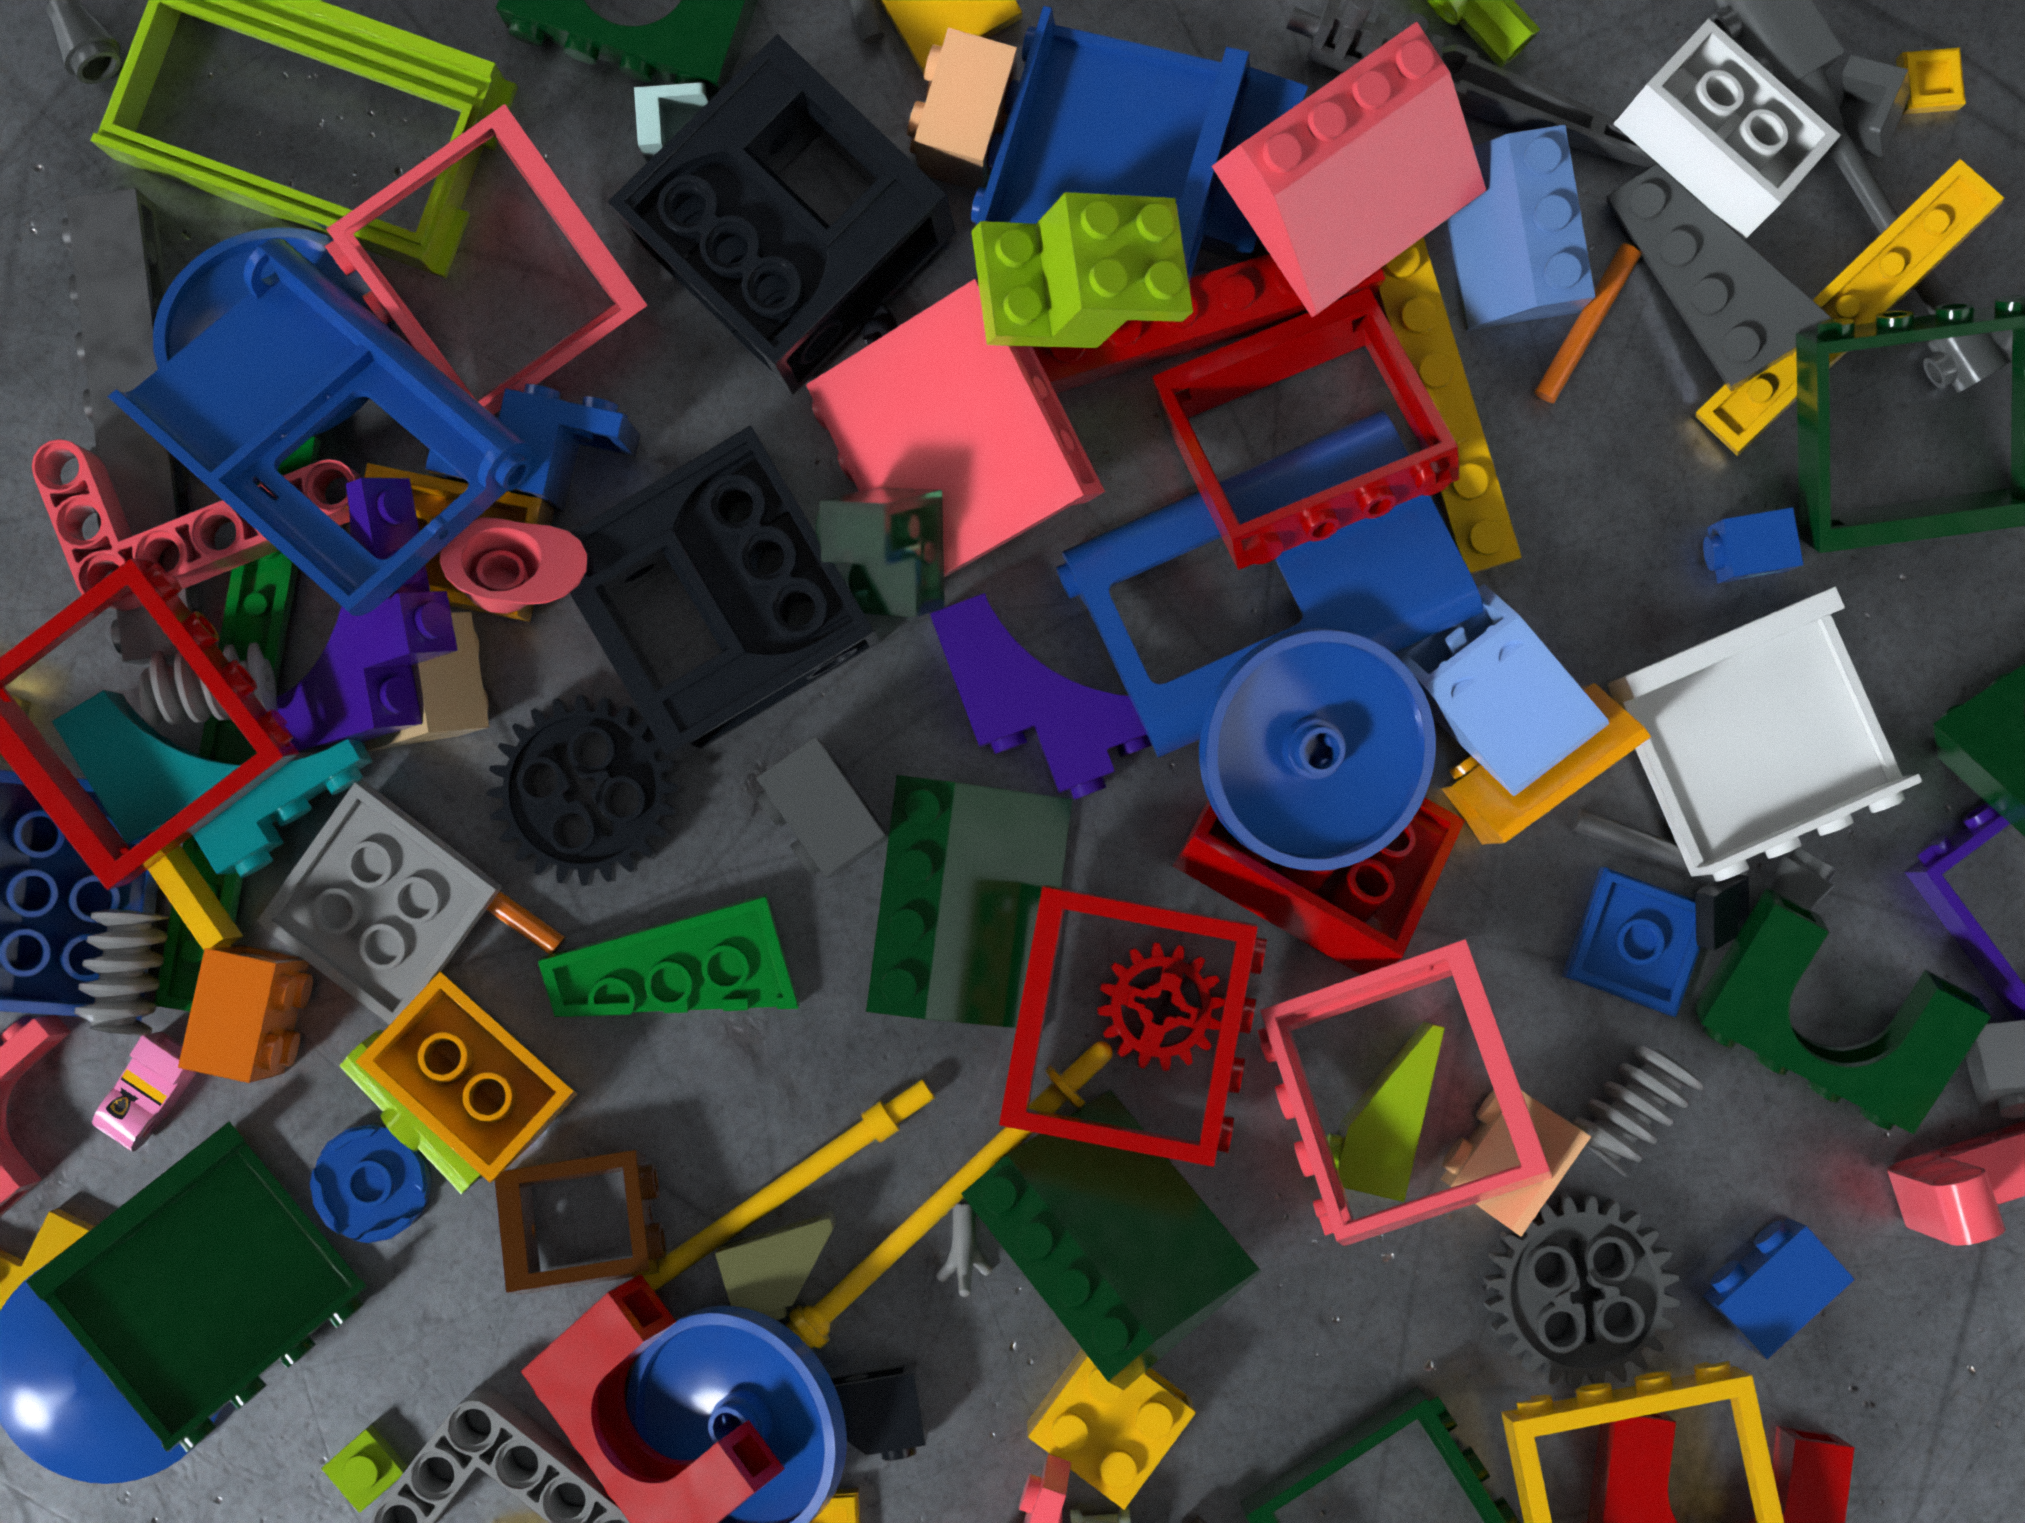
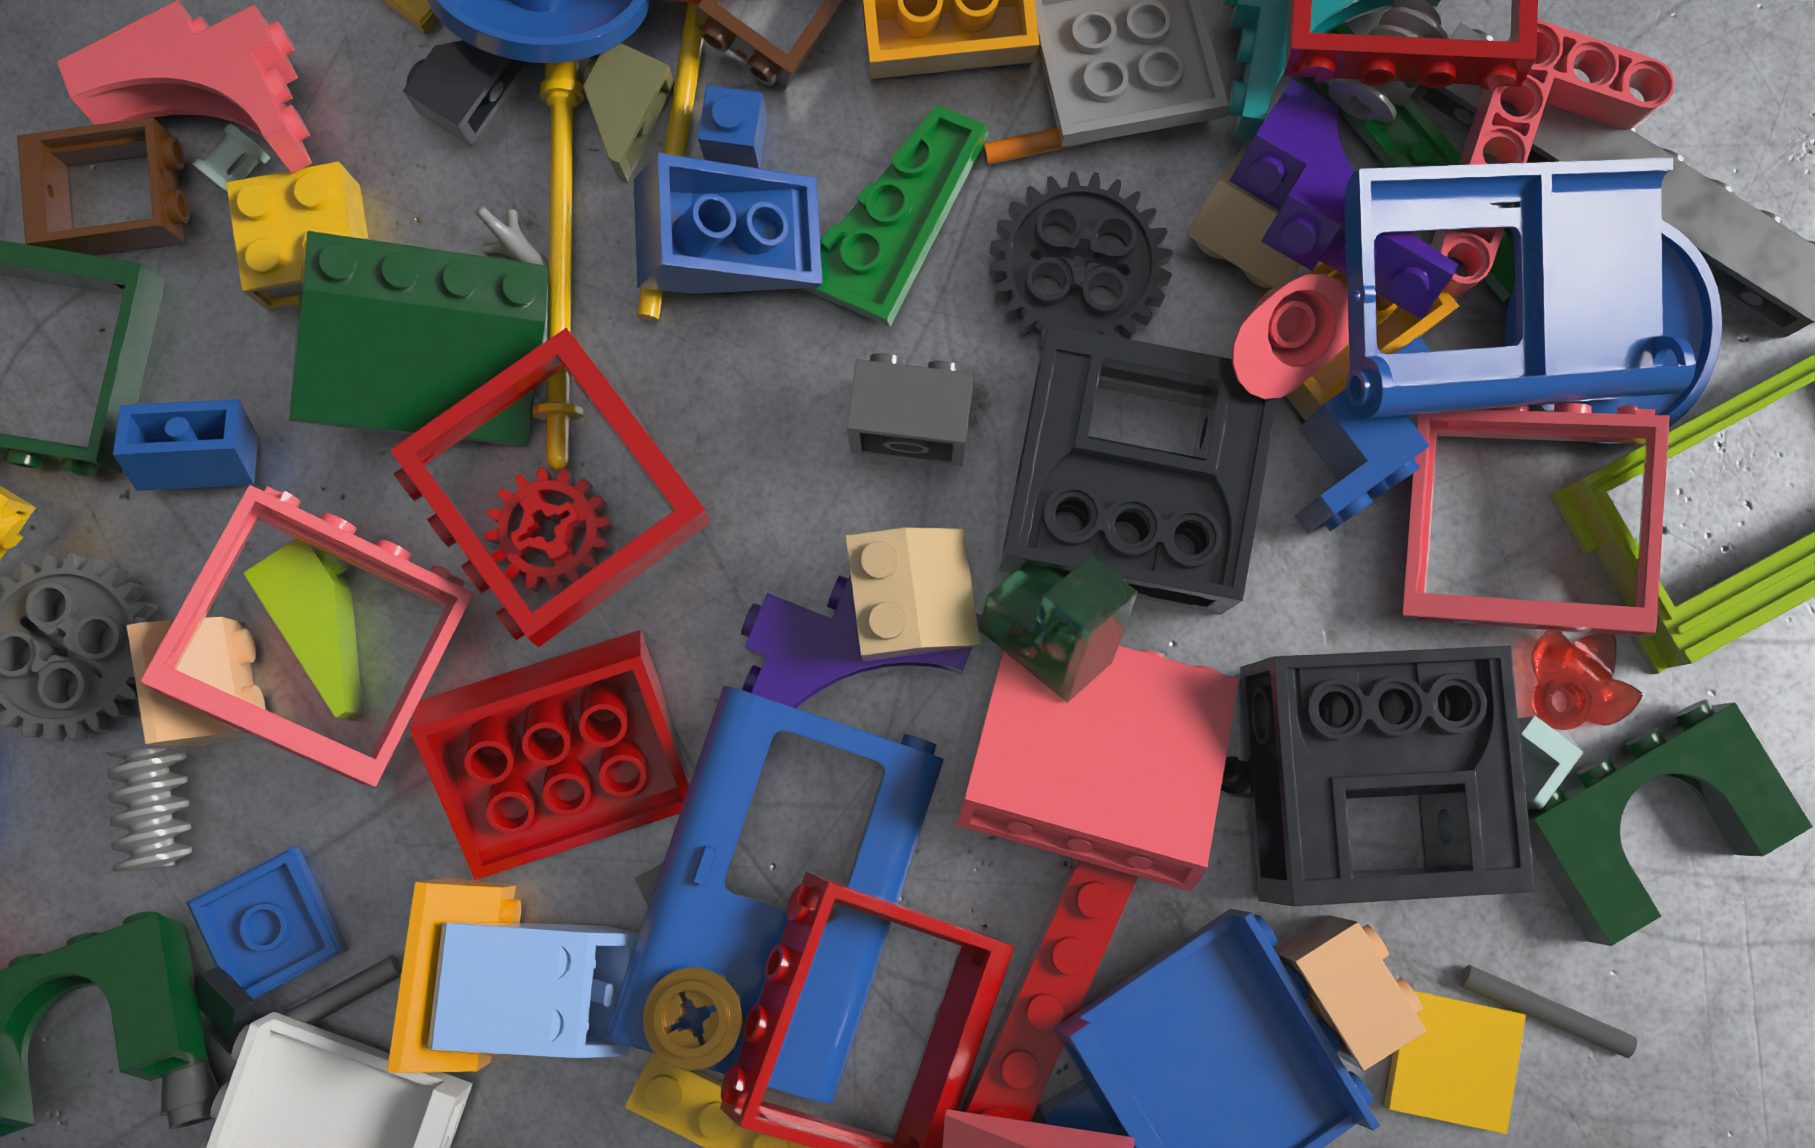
camera: 135 degrees right, 5 degrees down
dark green slope [866,775,1072,1029] -> none
lime bracket [971,192,1193,348] -> none
blue dish [1199,628,1436,871] -> none
none -> blue brick [113,399,258,491]
none -> blue slope [633,153,822,294]
none -> pearl gold gear [643,967,744,1070]
none -> blue brick [698,85,768,169]
none -> tan slope [846,527,980,662]
none -> clear red plate [1531,630,1643,730]

